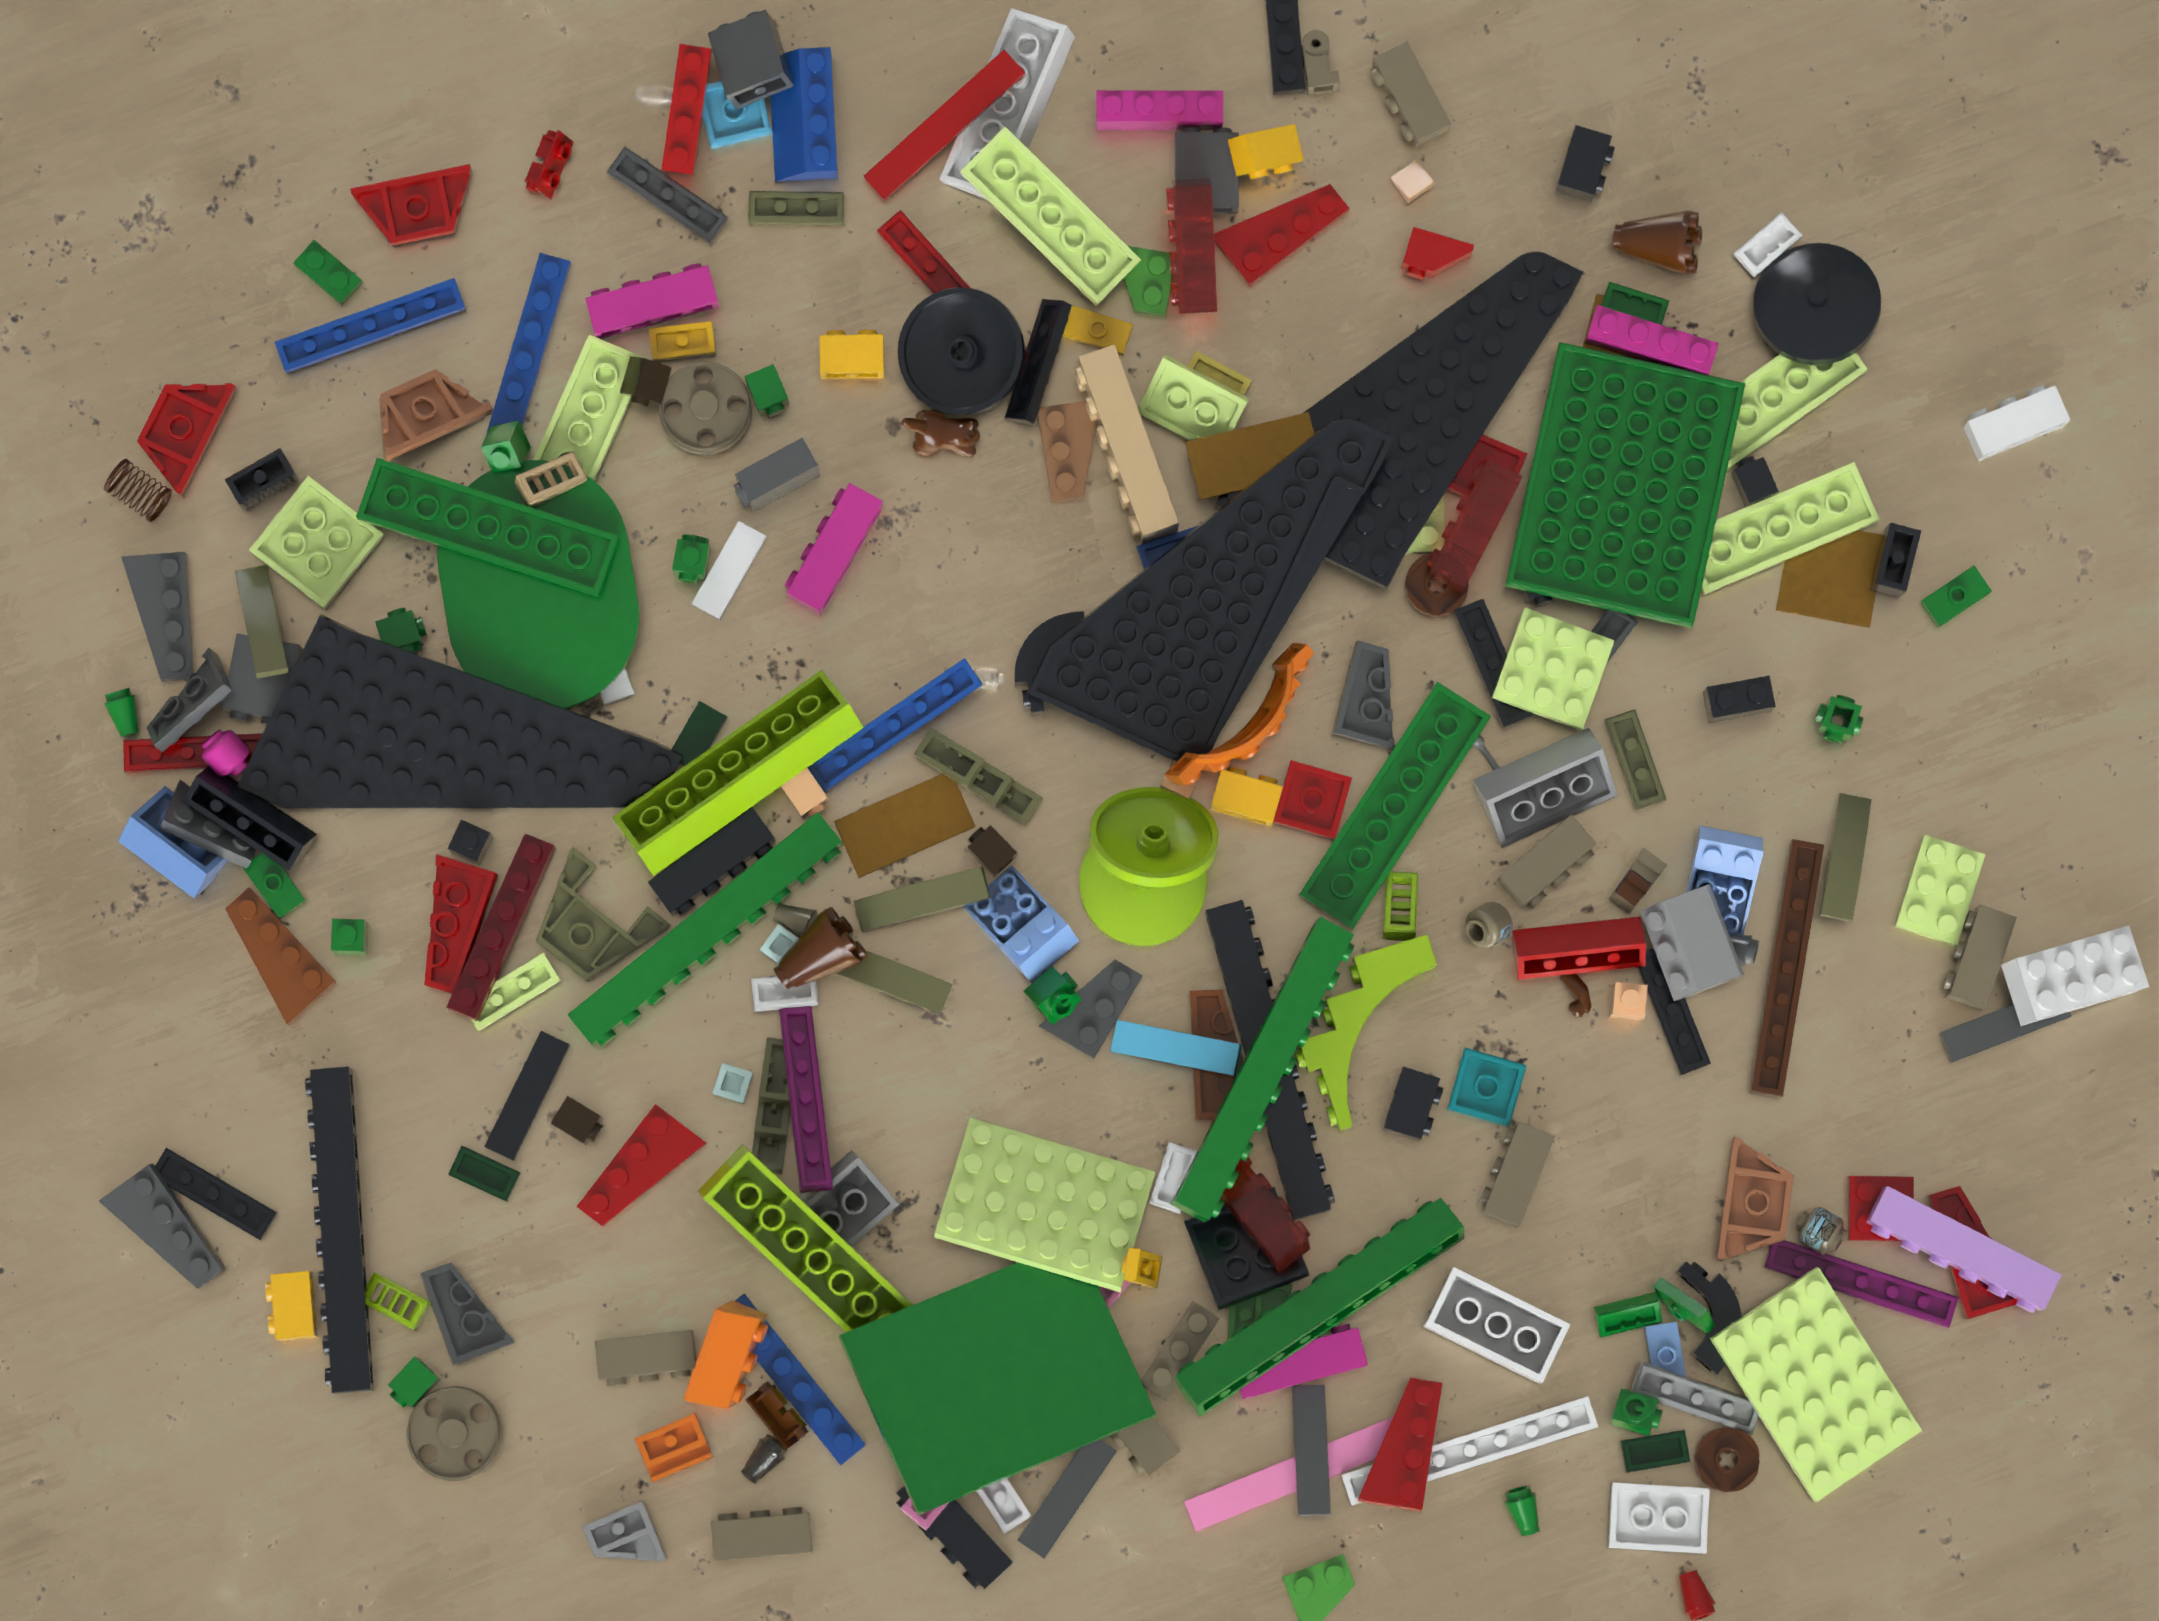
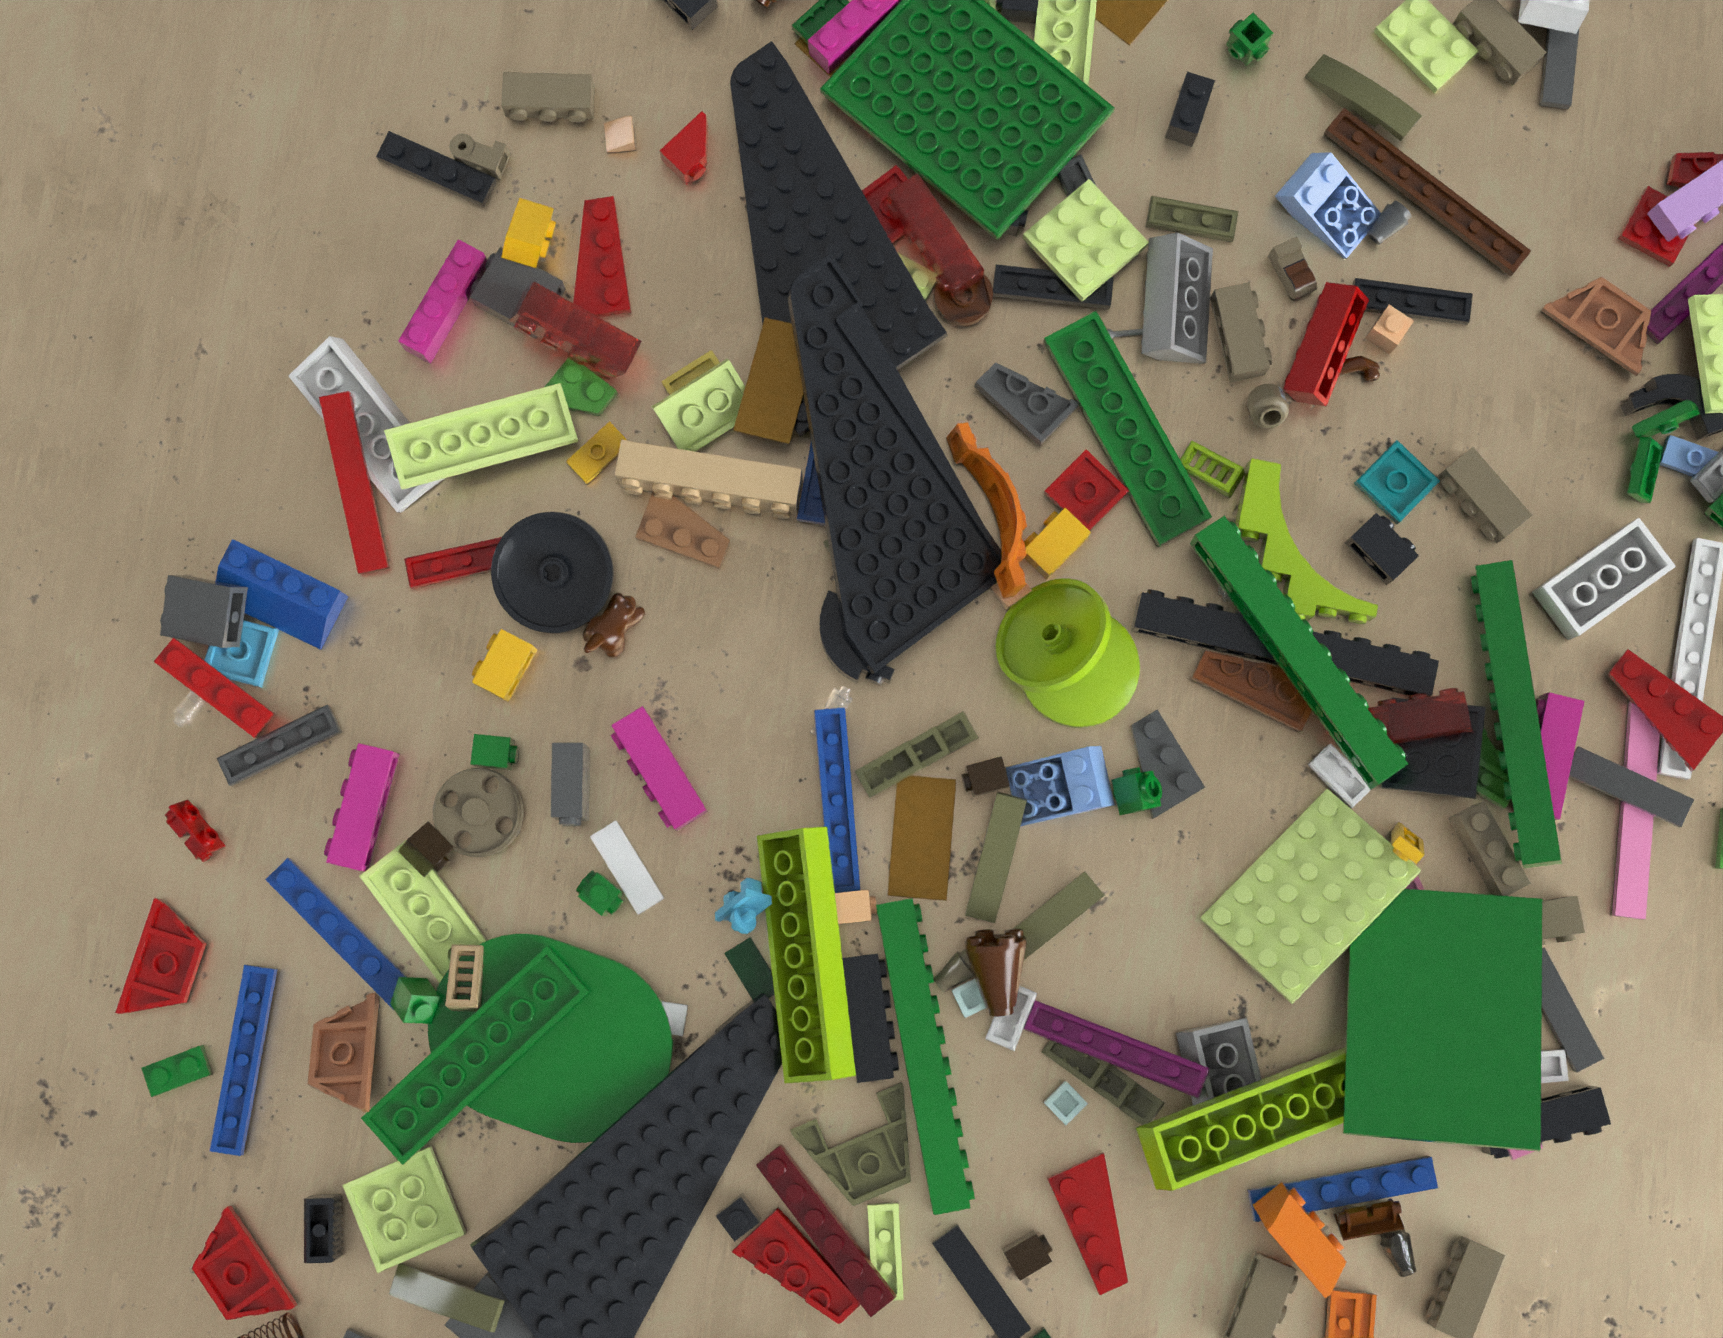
camera: 60 degrees left, 0 degrees up
green brick [375,608,427,654] -> none
yellow plate [649,321,716,362] -> none
olive tile [748,191,844,226] -> none
black plate [1005,299,1072,424] -> none
medium azure tile [1110,1020,1242,1076] -> none
light grey slope [1640,884,1744,1001] -> none
head [1796,1207,1847,1255] -> none
none -> medium azure hips [715,878,772,934]

